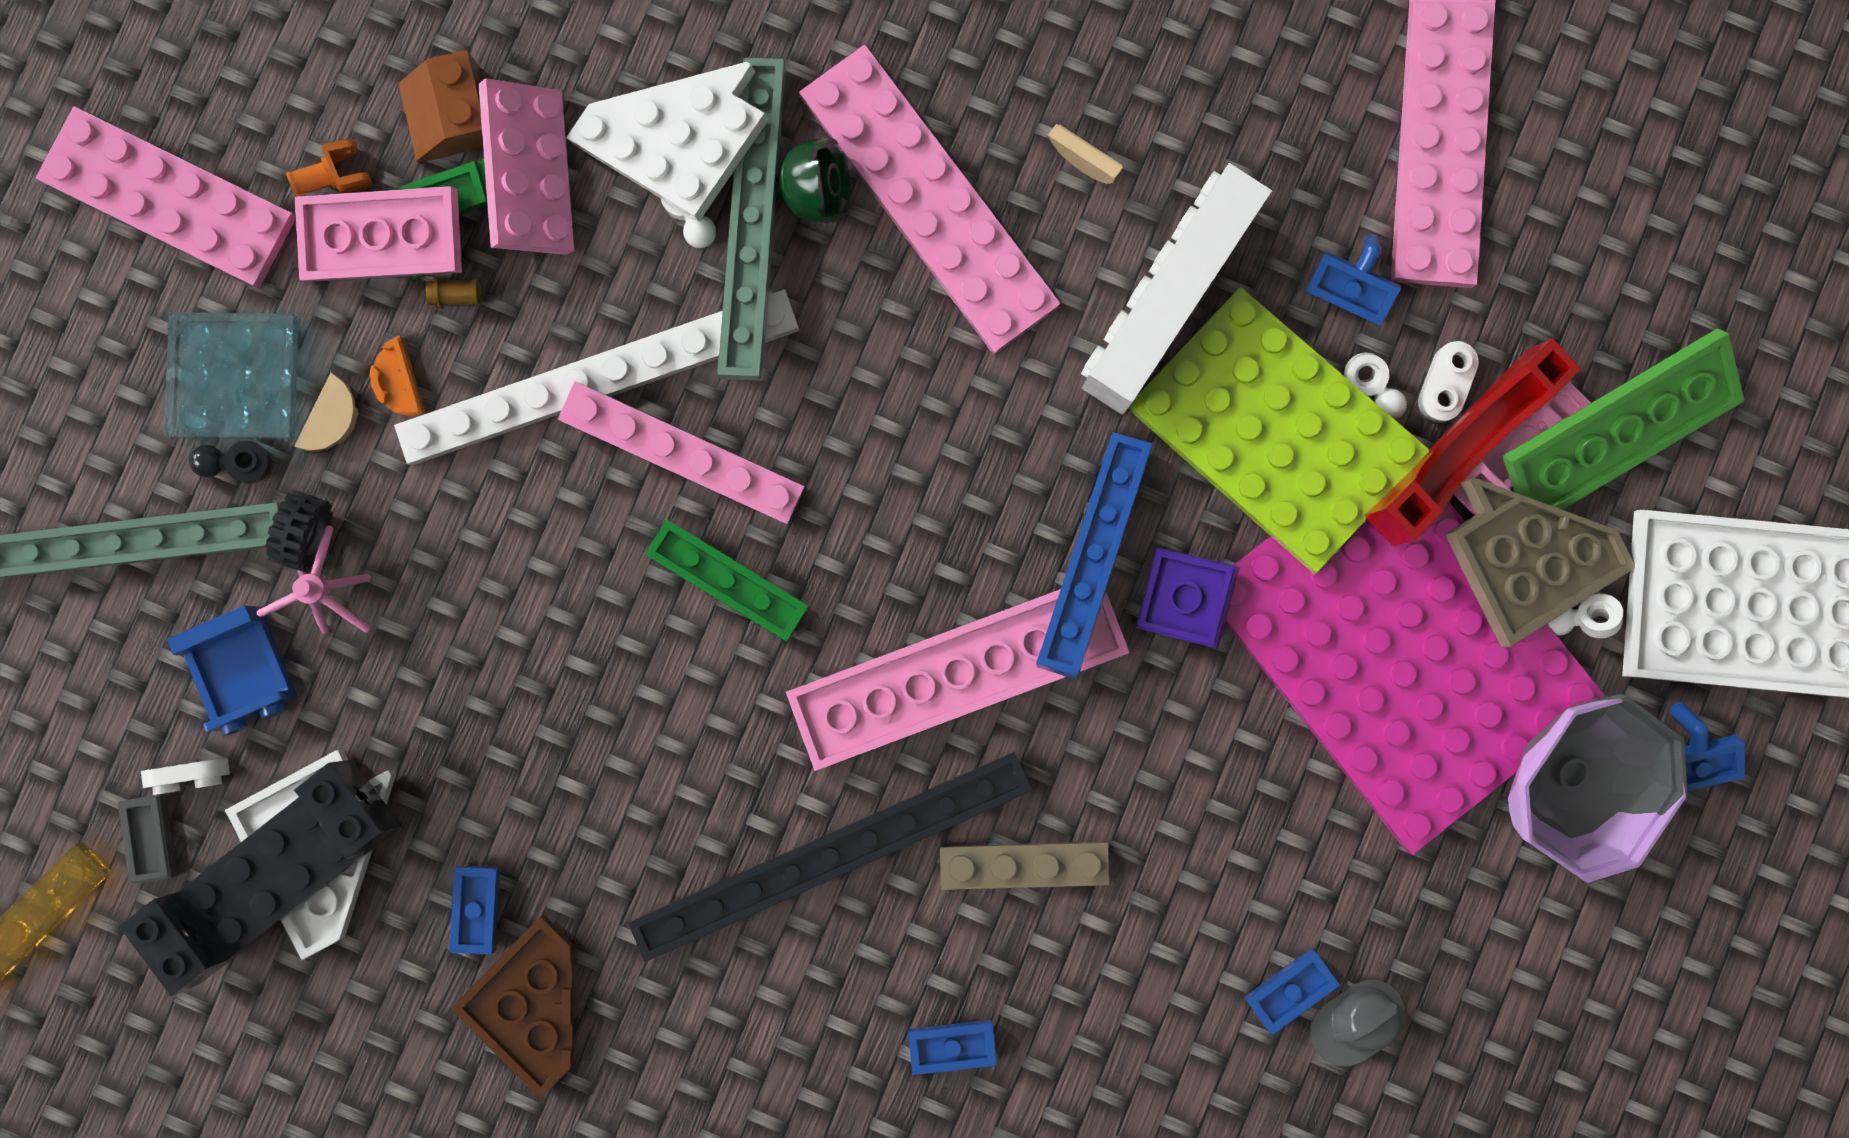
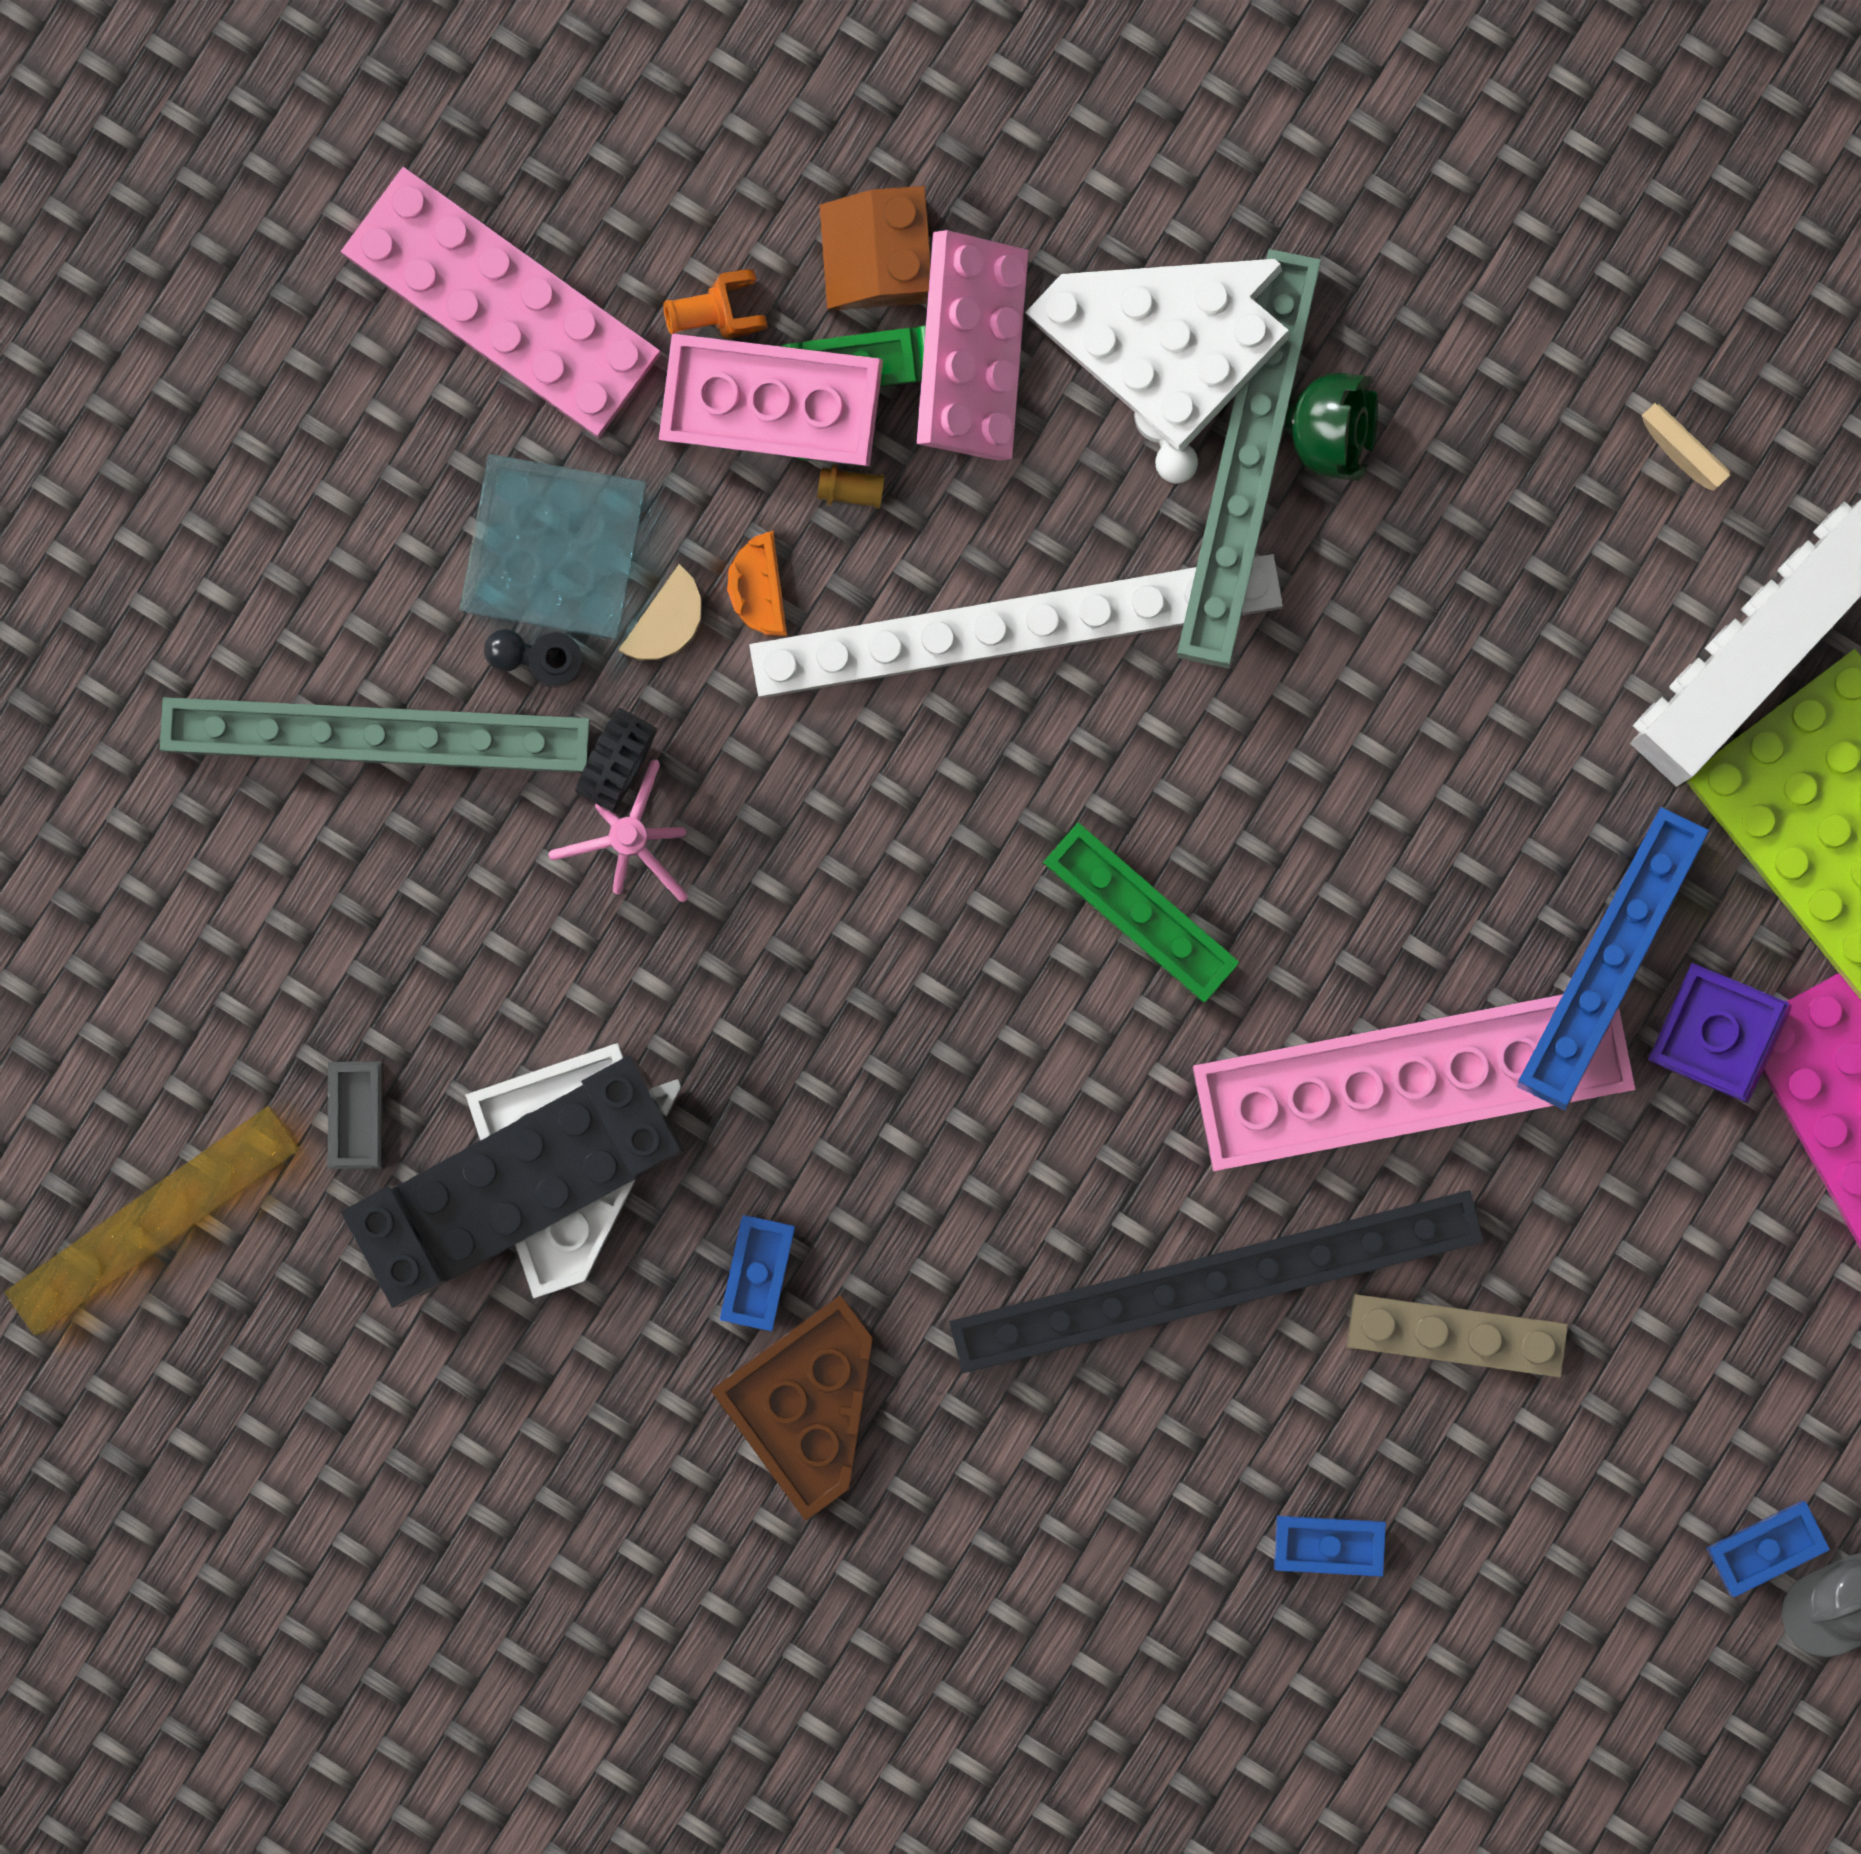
camera: 10 degrees right, 0 degrees up
white plate [141,758,230,795] -> none
blue panel [166,605,298,736] -> none
bright pink plate [557,381,805,524] -> none
bright pink plate [799,44,1061,355] -> none

